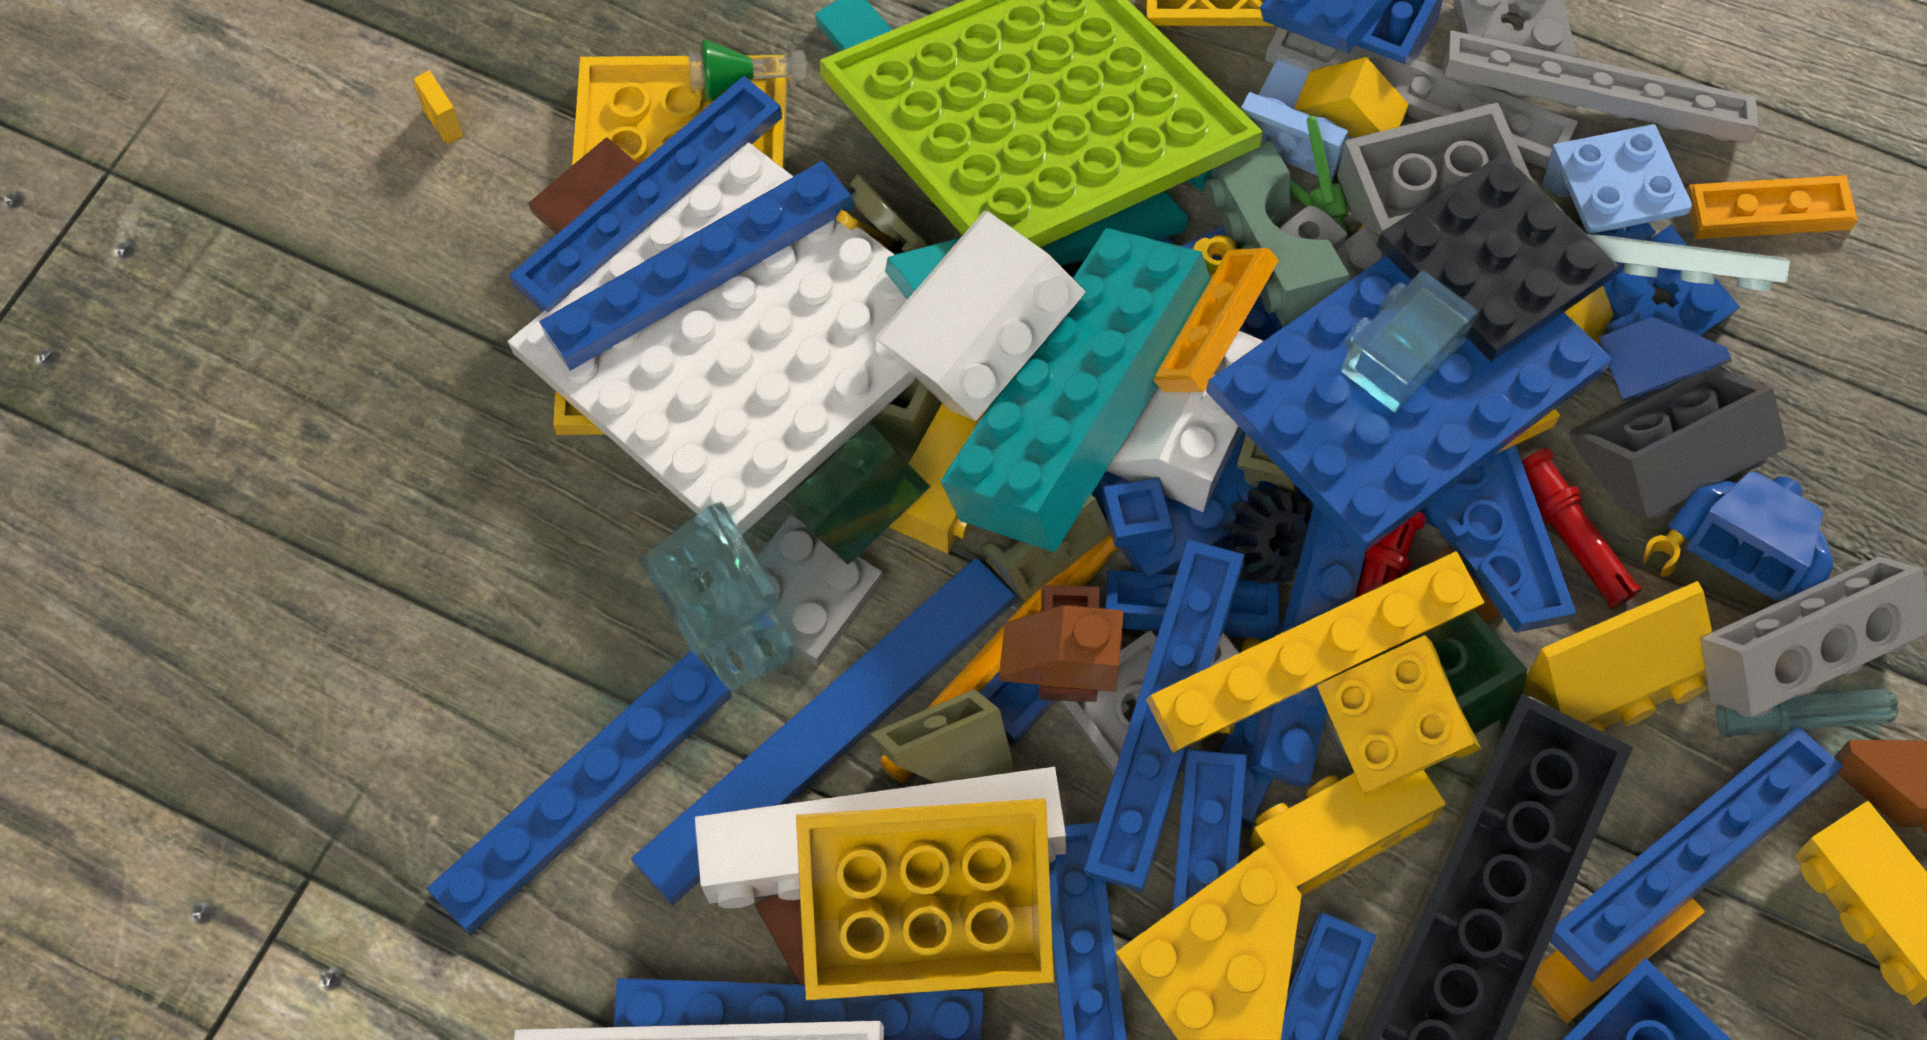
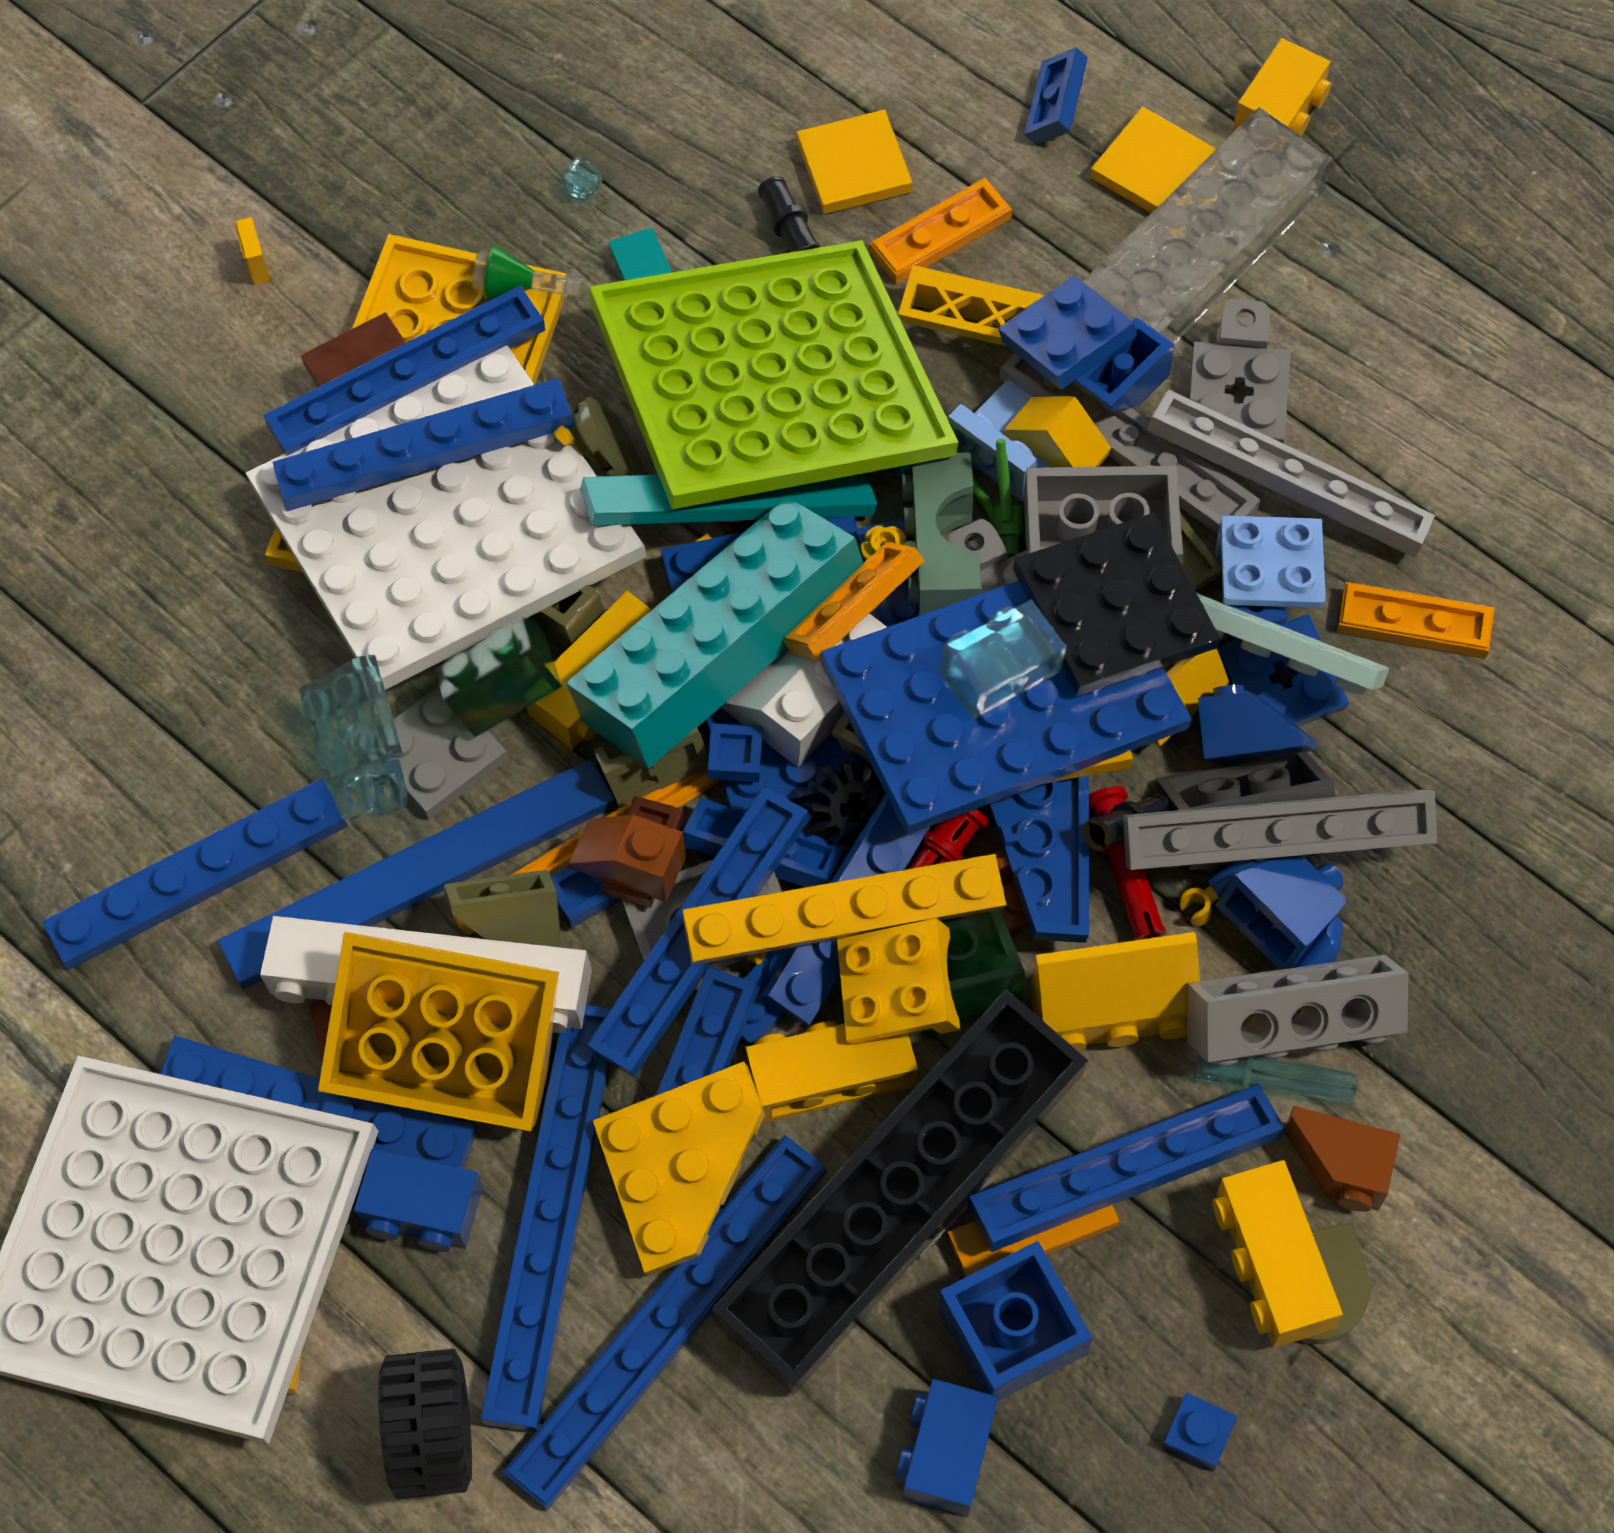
camera: 15 degrees right, 0 degrees up
white slope [875,211,1086,421] -> none
none -> black pin [1083,794,1173,851]
none -> light grey plate [1123,789,1437,870]

